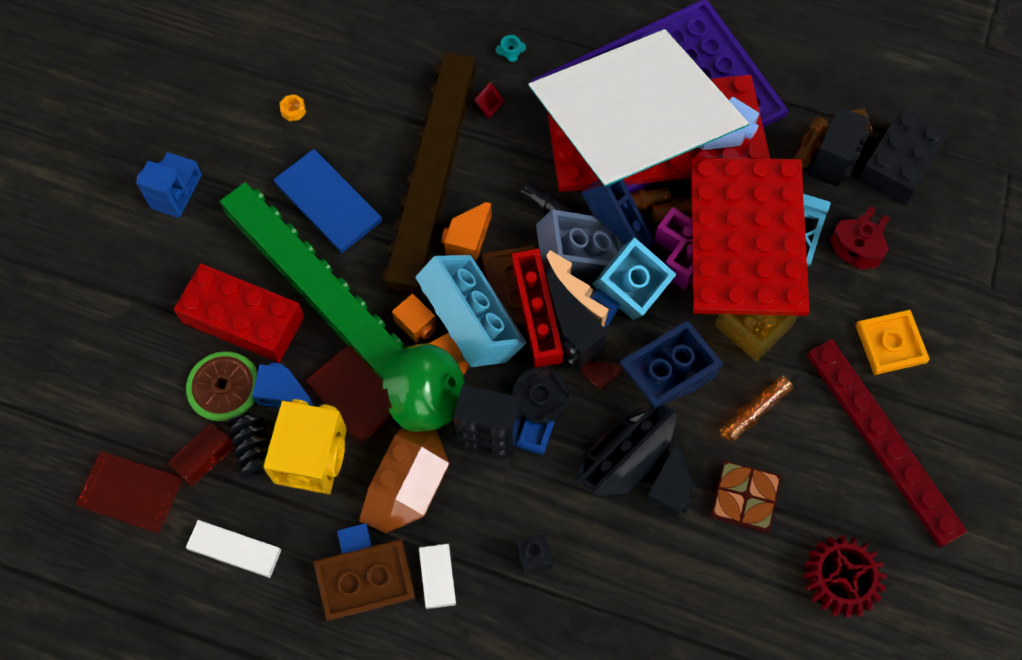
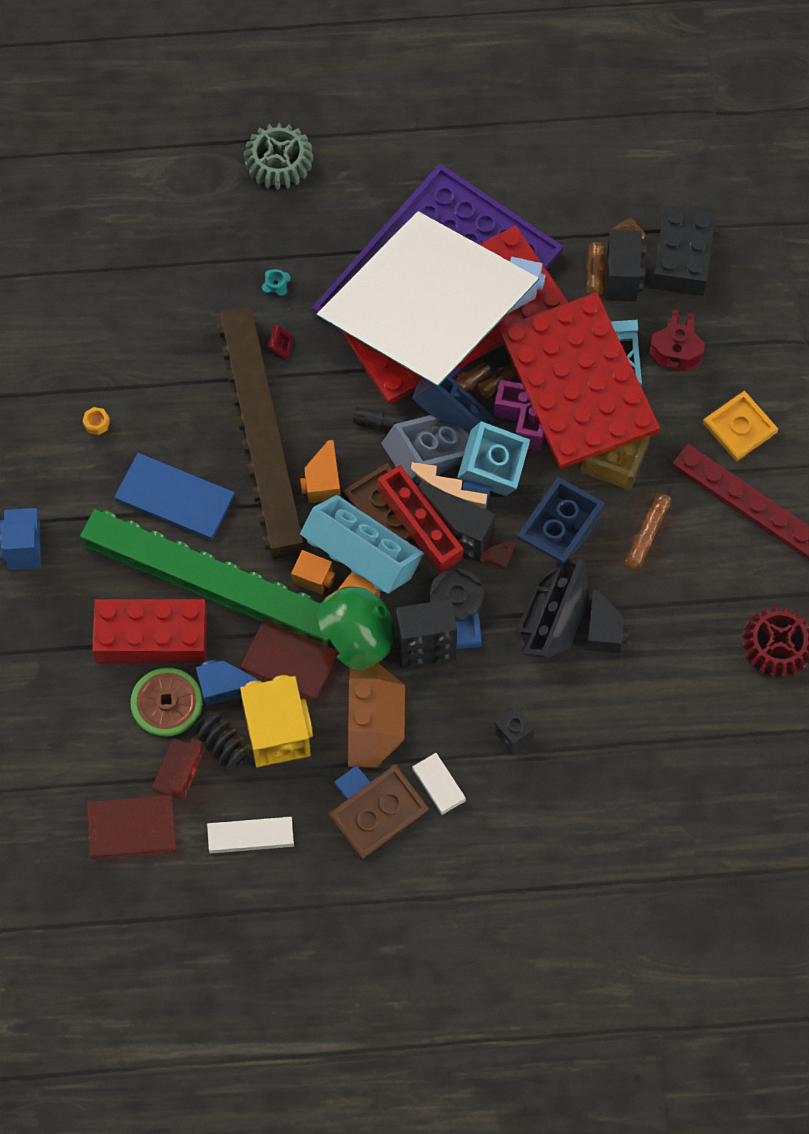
camera: 25 degrees left, 0 degrees up
tile [710,460,781,533] -> none

